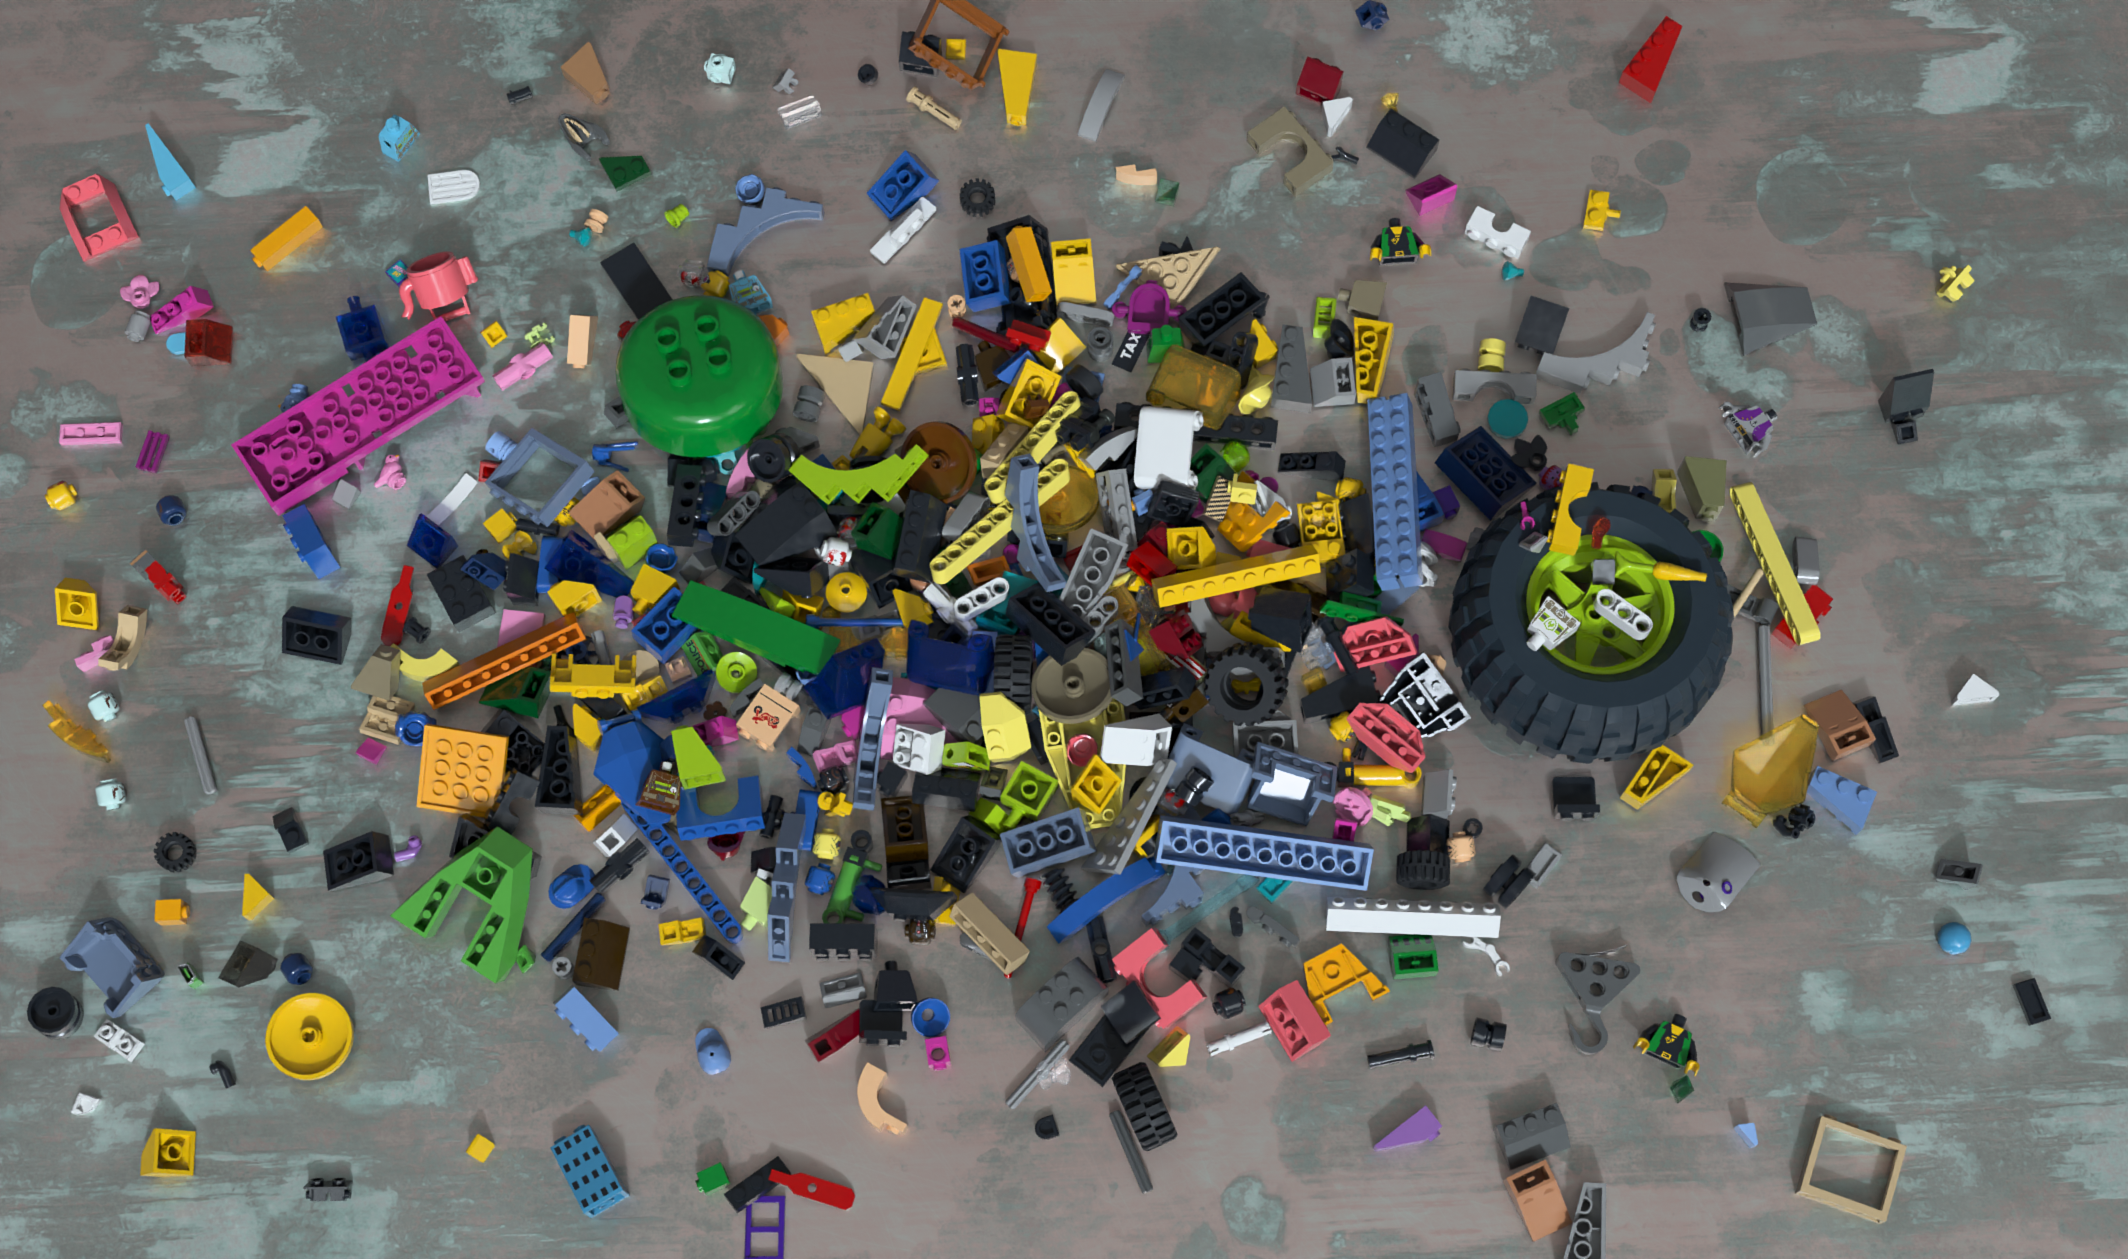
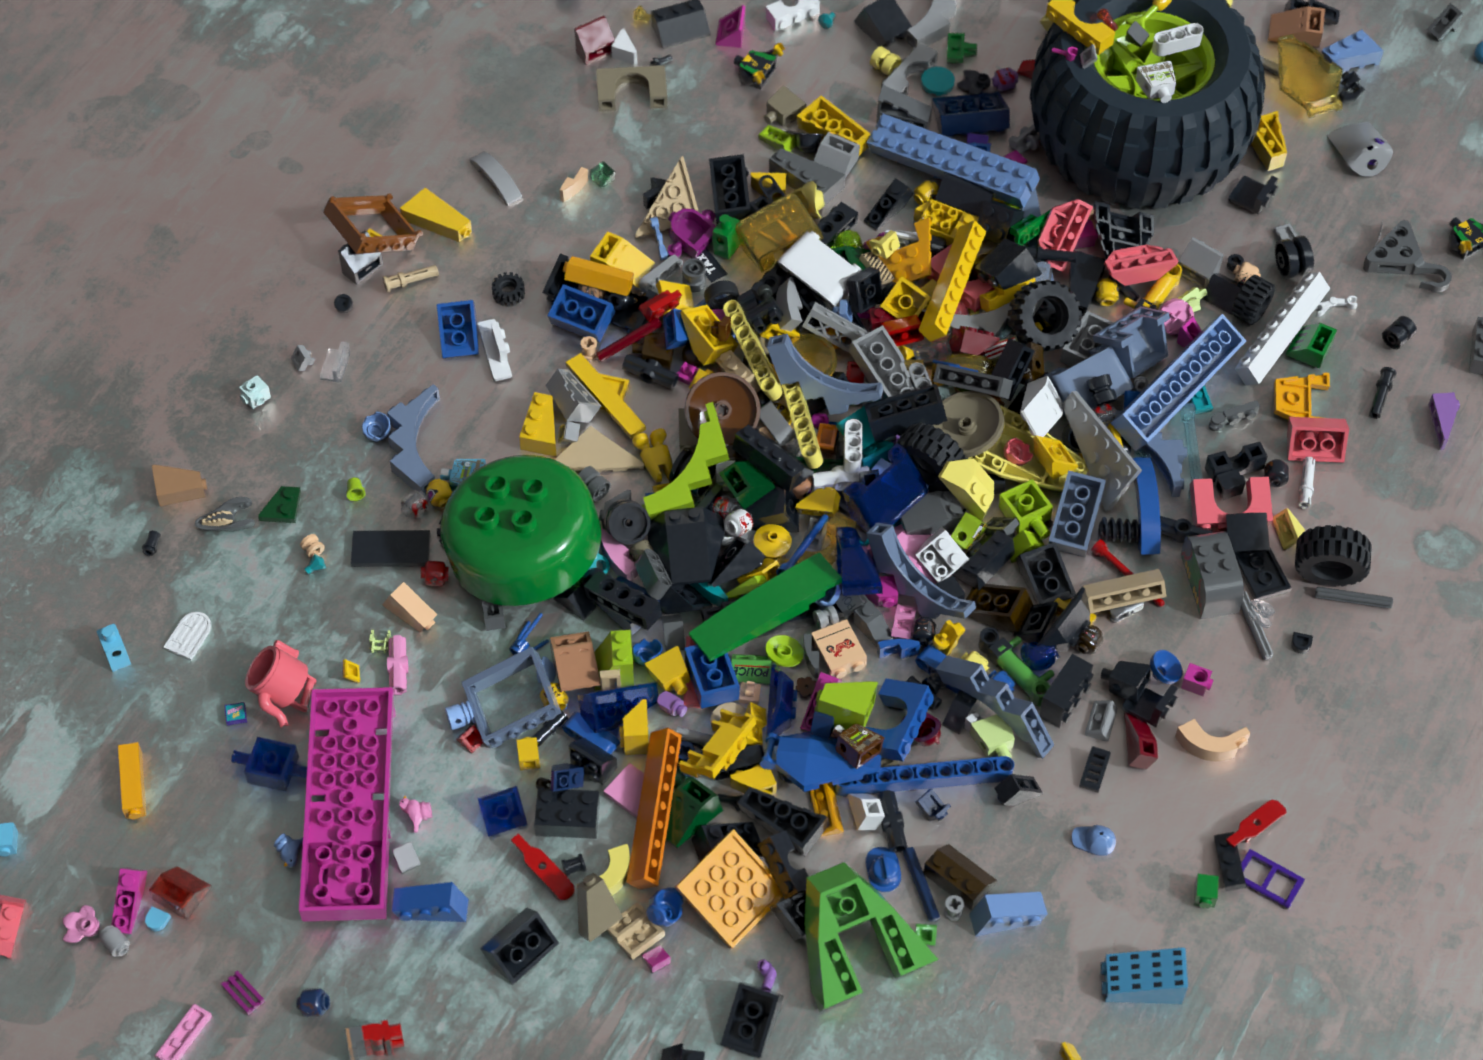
camera: 60 degrees left, 15 degrees down
white sticker [426,473,477,526] -> none
yellow piece [502,531,537,560] -> none
yellow slope [658,917,706,946] -> none
black piece [1229,907,1243,938] -> none

